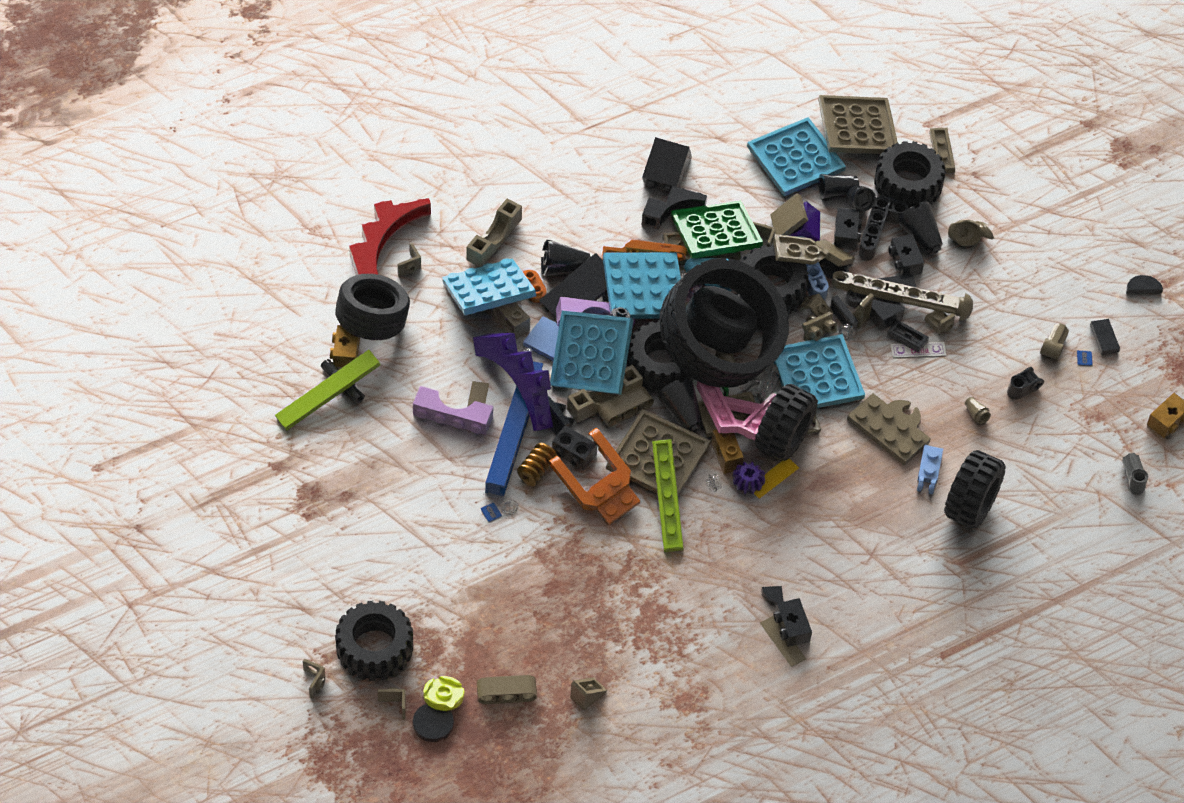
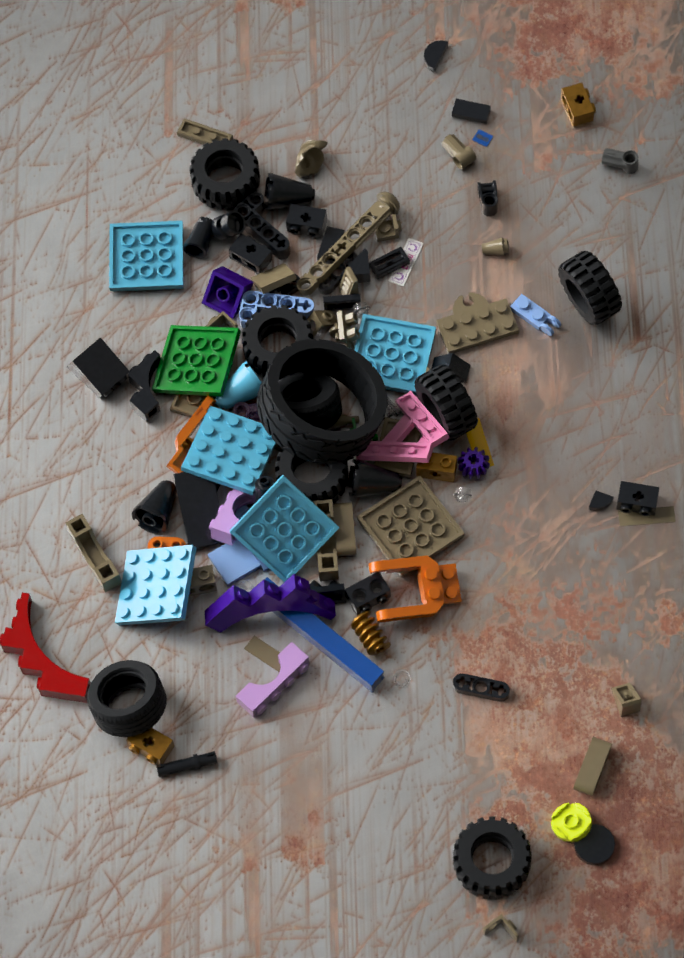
camera: 55 degrees left, 10 degrees up
lime tile [275,350,381,431] -> none
dark tan bracket [377,687,406,719] -> none
dark tan bracket [397,243,421,277] -> none
blue sticker [481,503,502,522] -> none
lime tile [652,439,684,552] -> none
dark tan tile [770,193,808,236] -> none
dark tan tile [773,234,830,265] -> none
dark tan plate [818,95,898,154] -> none
none -> black slope [431,353,471,383]
none -> black beam [453,673,510,702]

